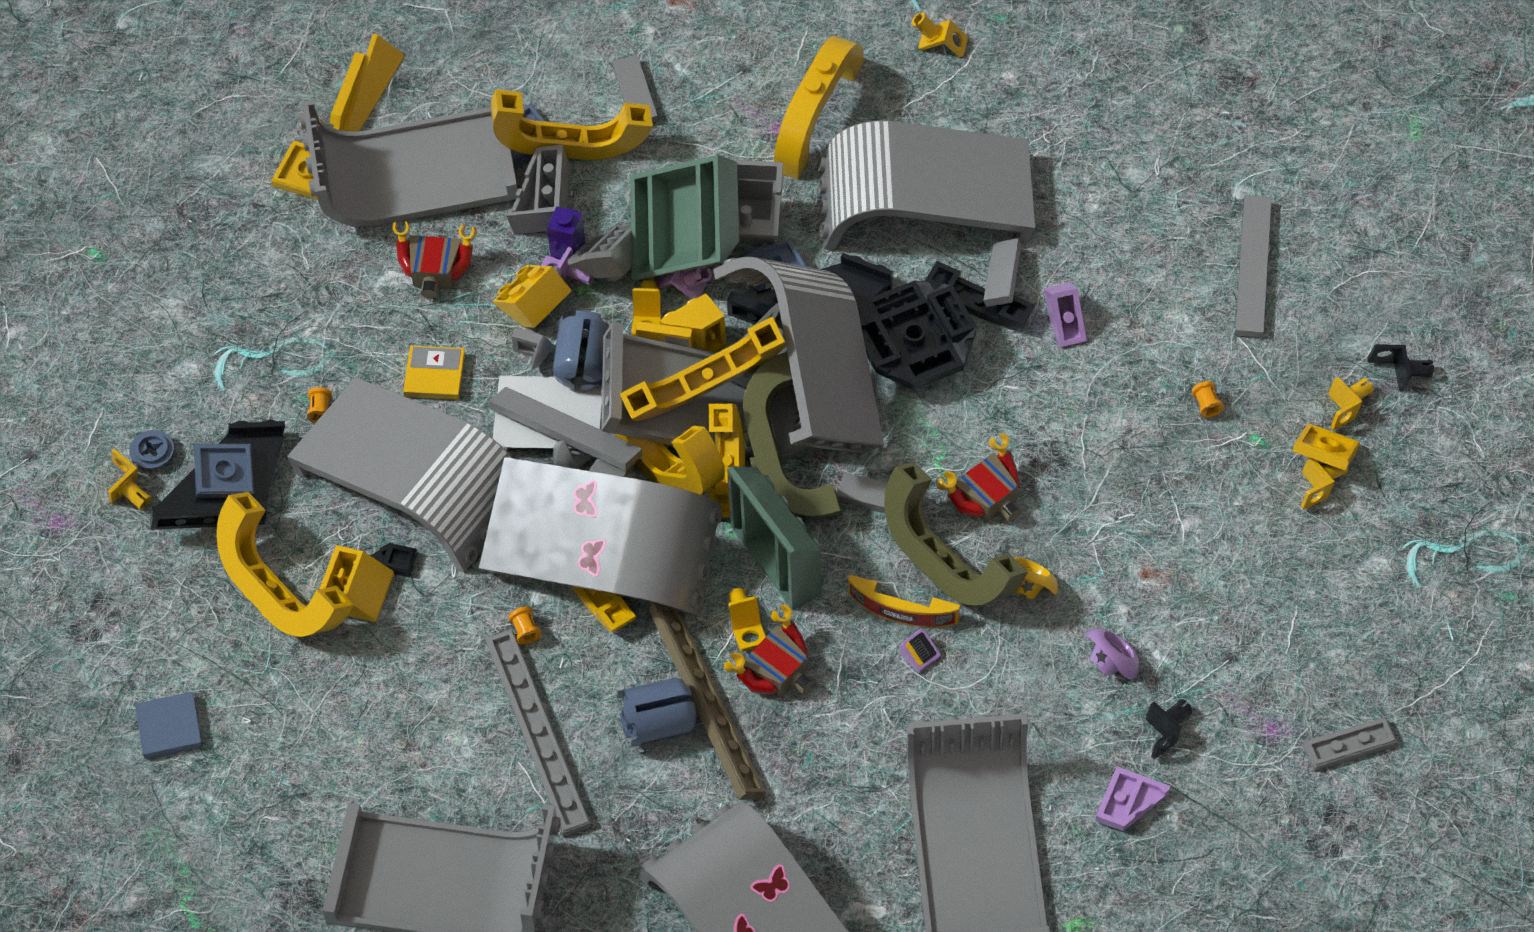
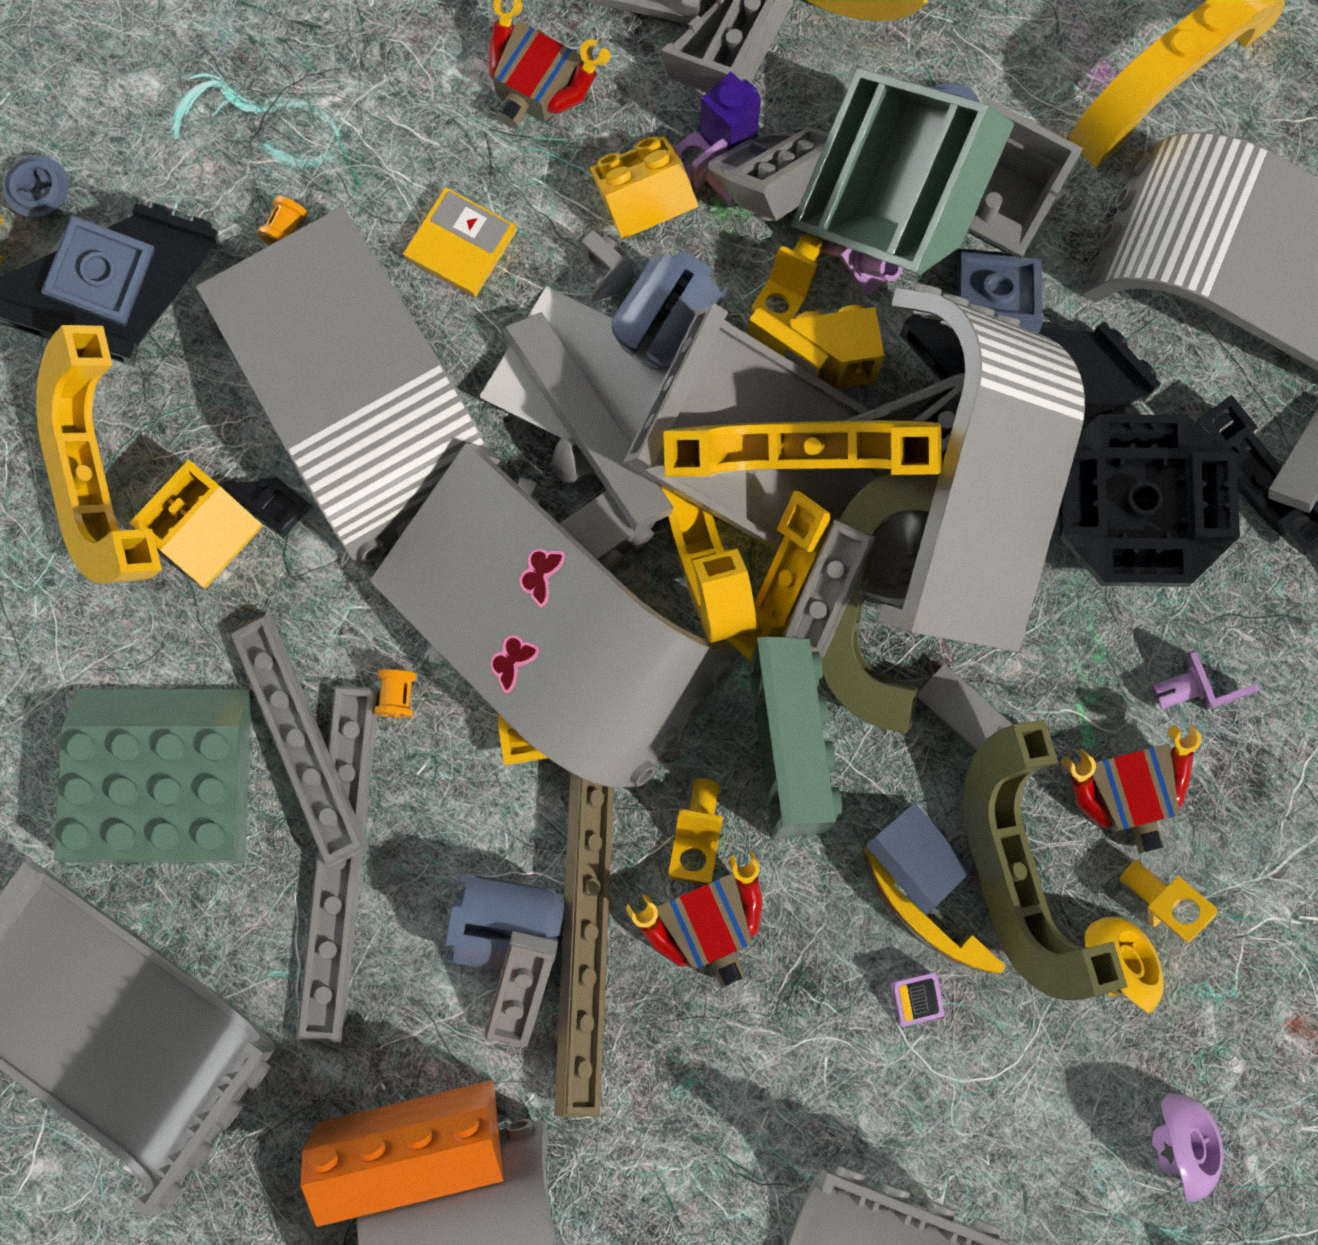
camera: 25 degrees right, 20 degrees up
none -> sand green slope [54,689,252,863]
none -> light grey tile [229,614,369,868]
none -> orange slope [300,1080,503,1227]
none -> light grey tile [484,931,558,1047]
none -> light grey tile [783,519,877,659]
none -> sand blue tile [866,802,973,915]
none -> yellow bracket [1120,860,1218,943]
none -> lavender bracket [1151,650,1260,710]

